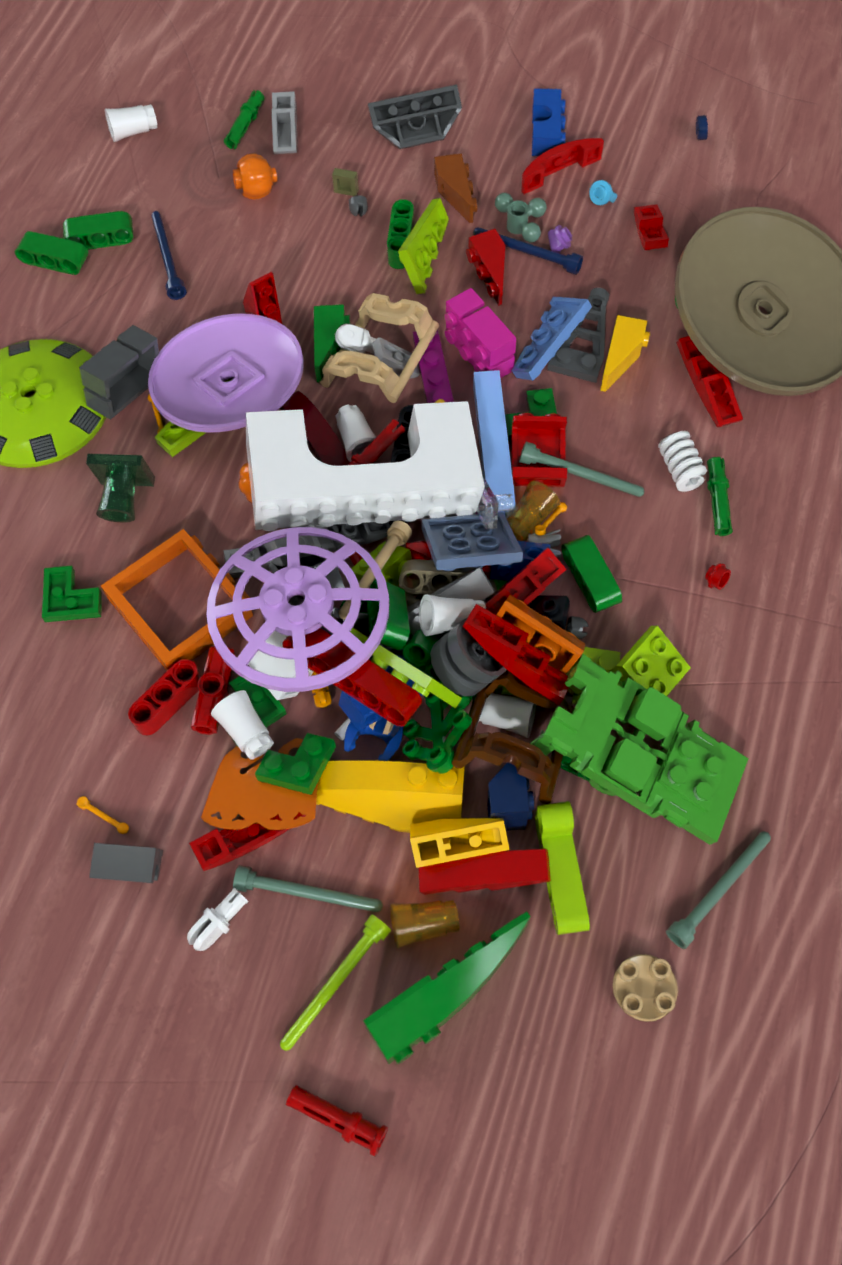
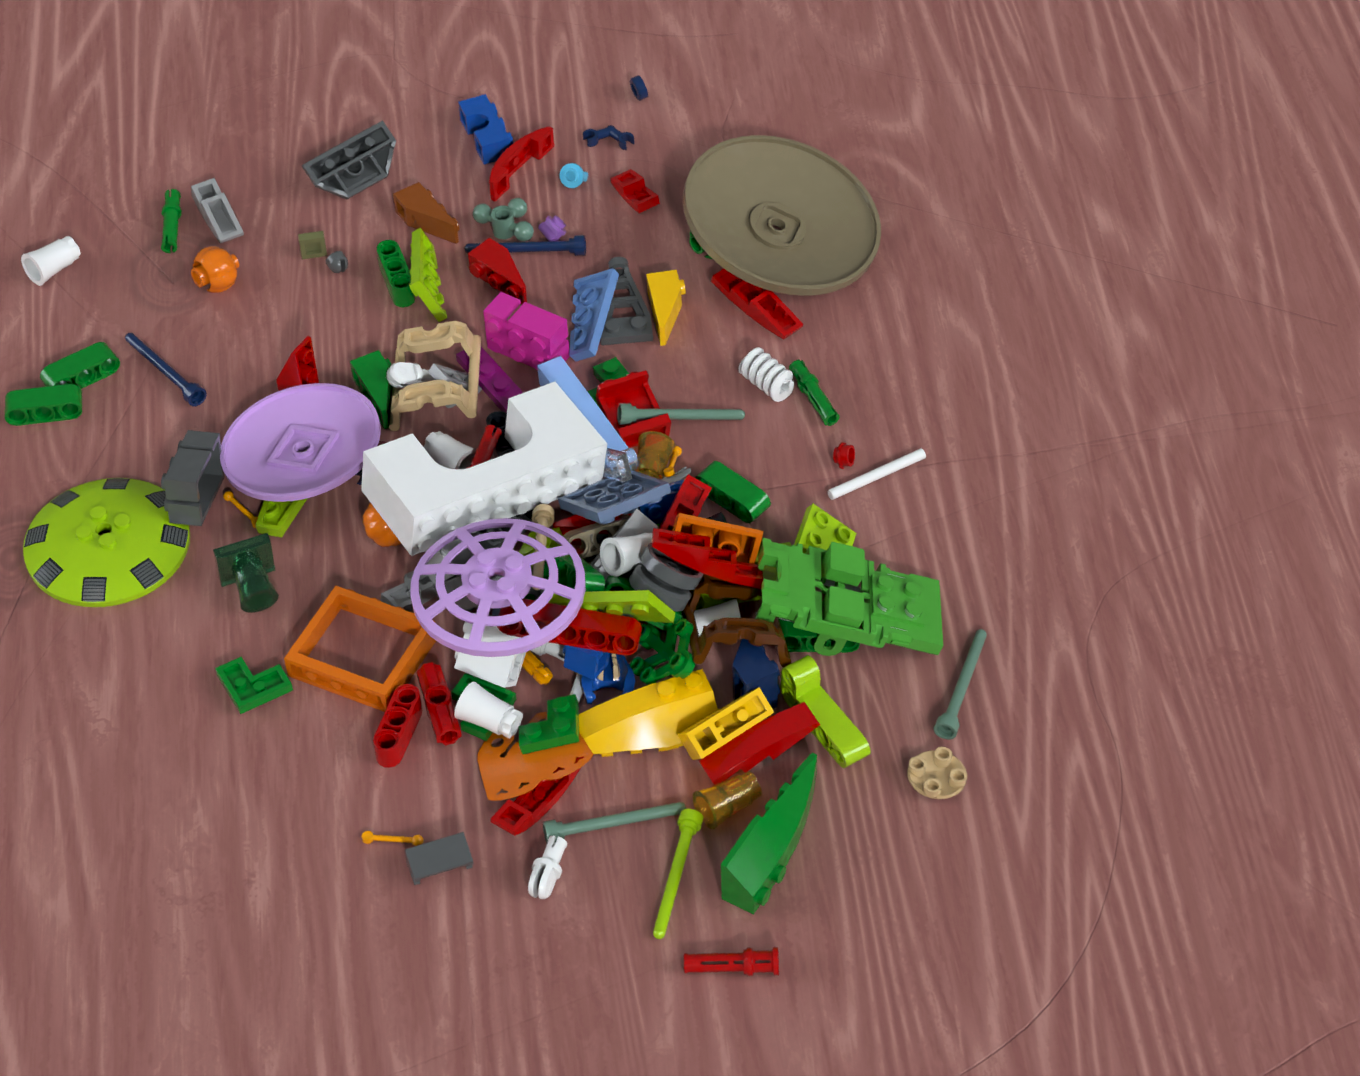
camera: 25 degrees left, 15 degrees down
none -> dark blue arm [583,125,634,150]
none -> white bar [827,448,926,500]

